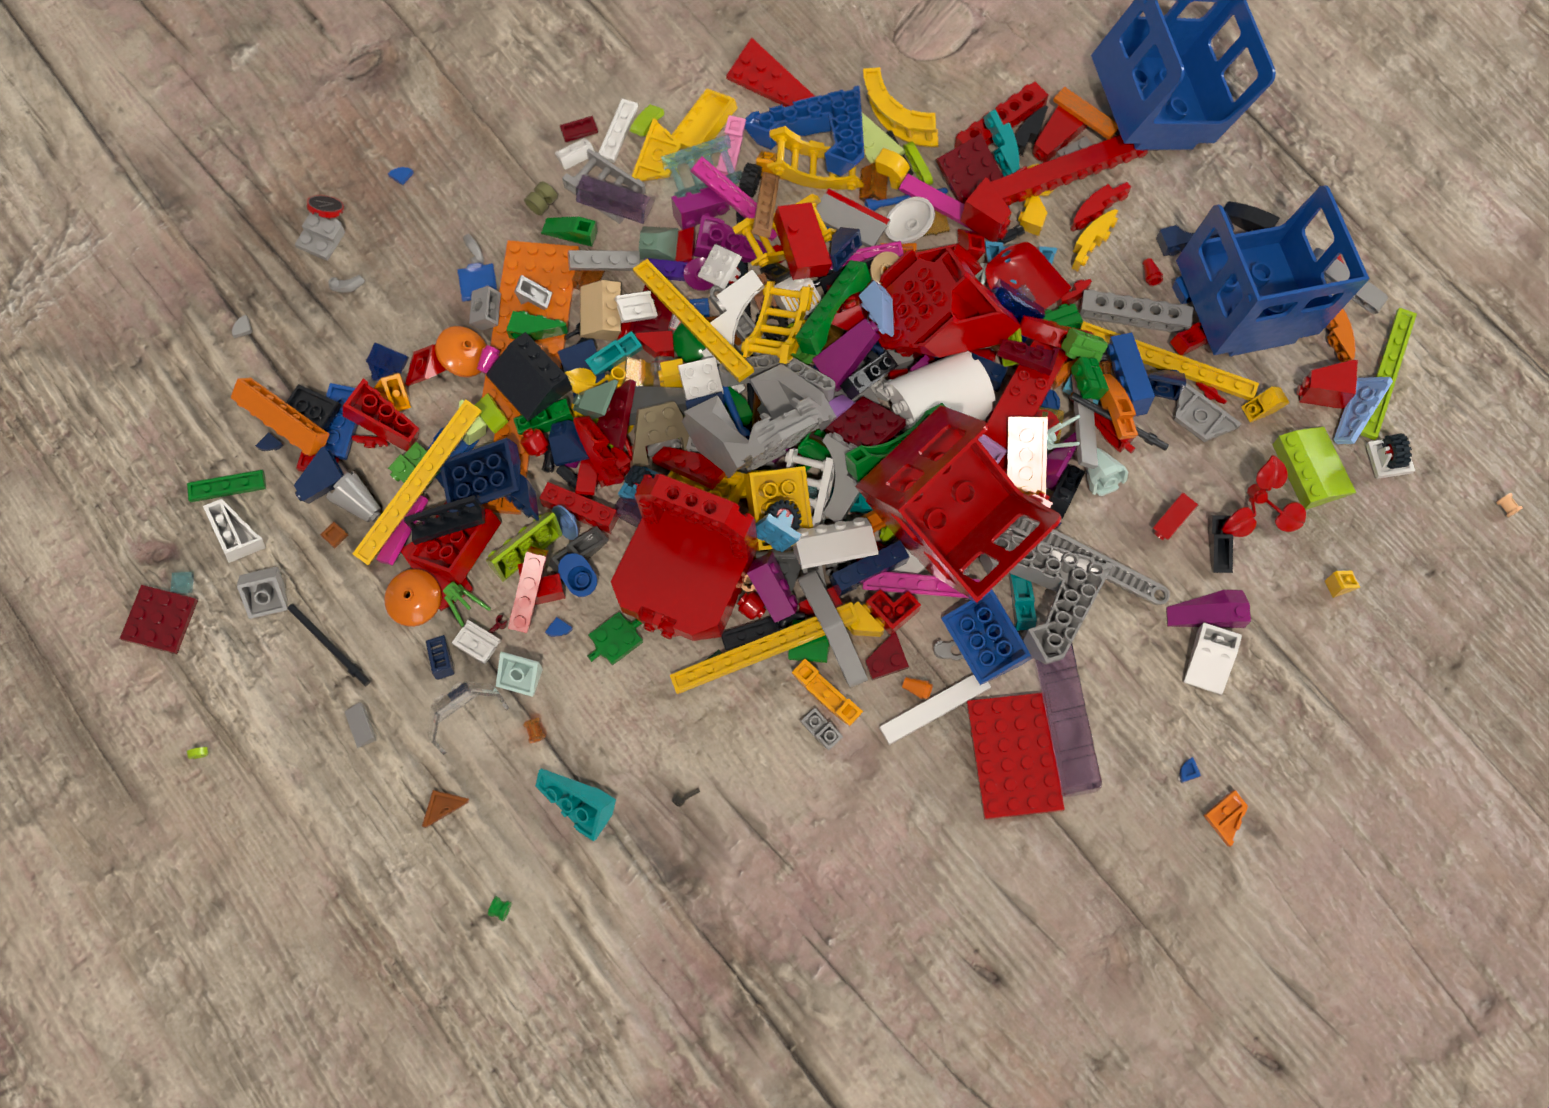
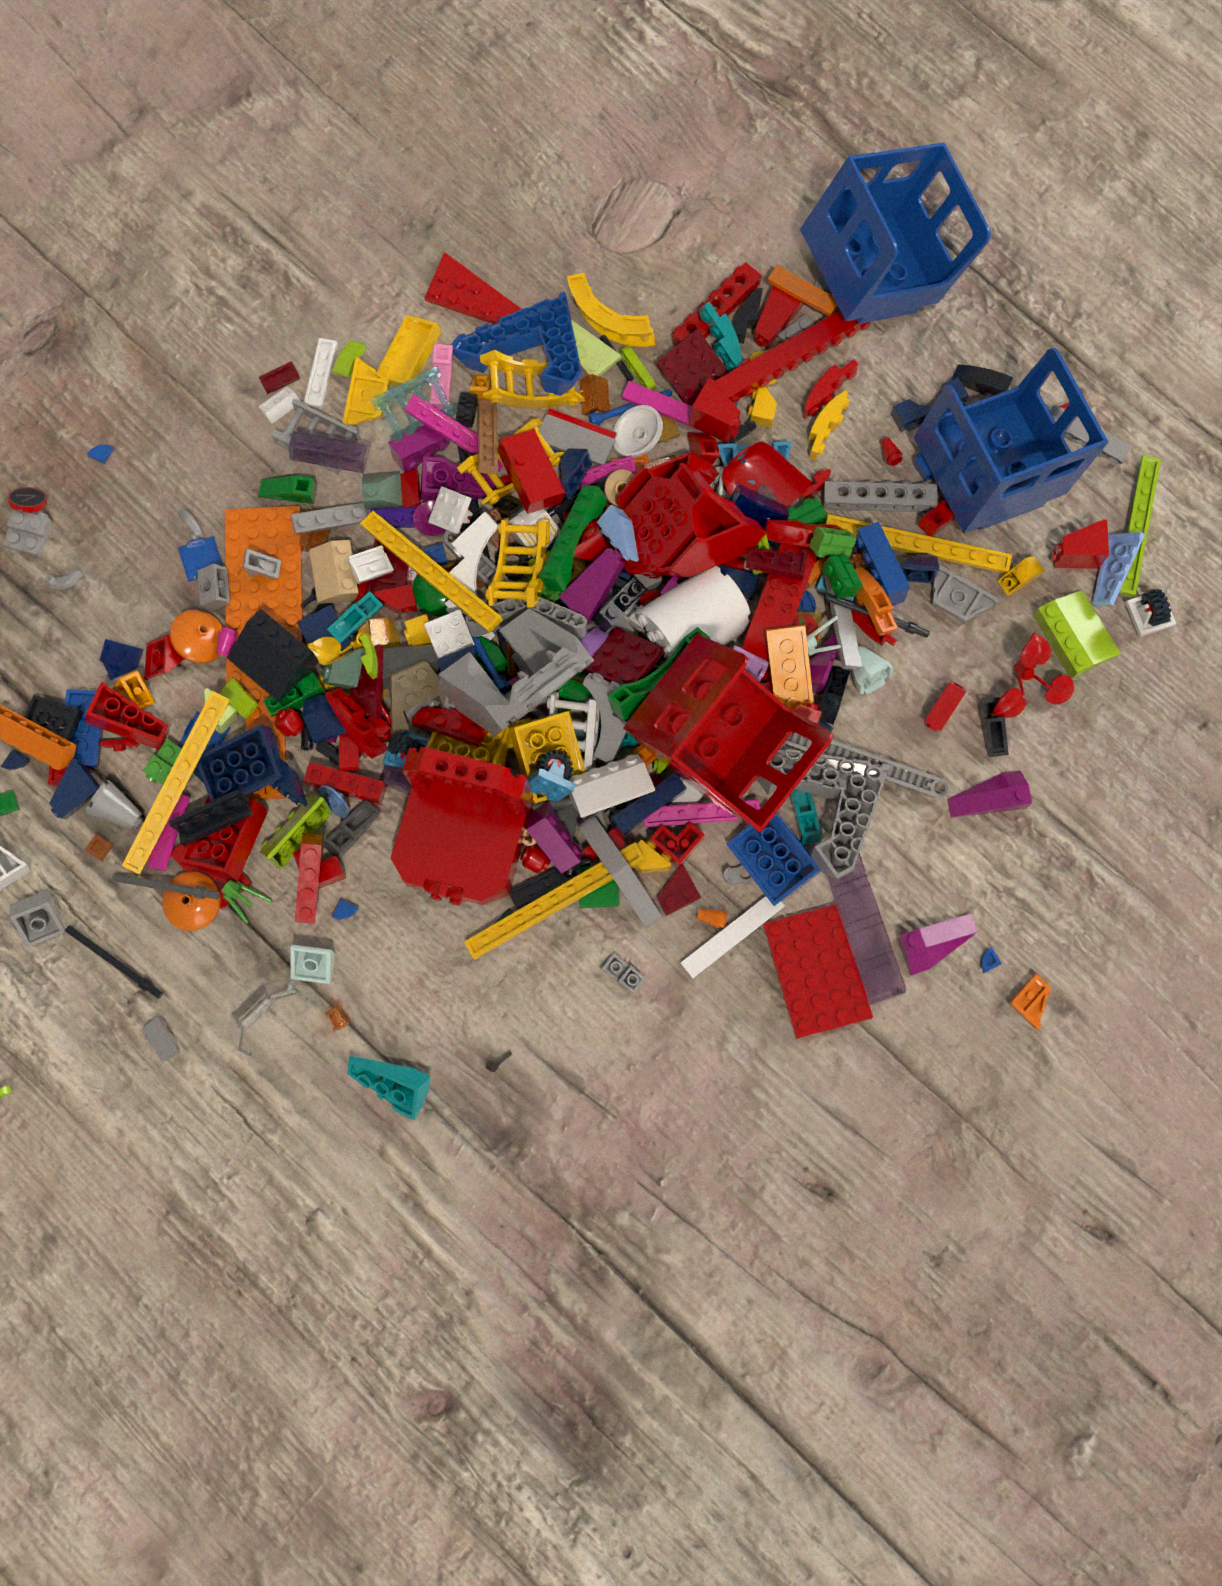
camera: 10 degrees left, 5 degrees up
dark orange tile [422,790,470,828] -> none
dark blue slope [426,635,455,680] -> none
white plate [452,620,501,664] -> none
dark red hand [487,615,508,634] -> none
green wheel [488,896,512,922] -> none
green slope [506,311,568,341] -> none
olive wheel [524,181,558,216] -> none
blue piece [558,553,597,597] -> none
green plate [587,612,643,666] -> none
light orange slope [792,659,863,726] -> none
yellow brick [875,148,910,190] -> none
white slope [1183,623,1242,695] -> none
red piece [1196,382,1227,404] -> none
yellow slope [1325,570,1361,598] -> none
orange slope [1326,309,1355,362] -> none
none -> dark grey bar [112,874,220,900]
none -> lime slope [360,634,378,679]
none -> magenta wedge [897,914,978,976]

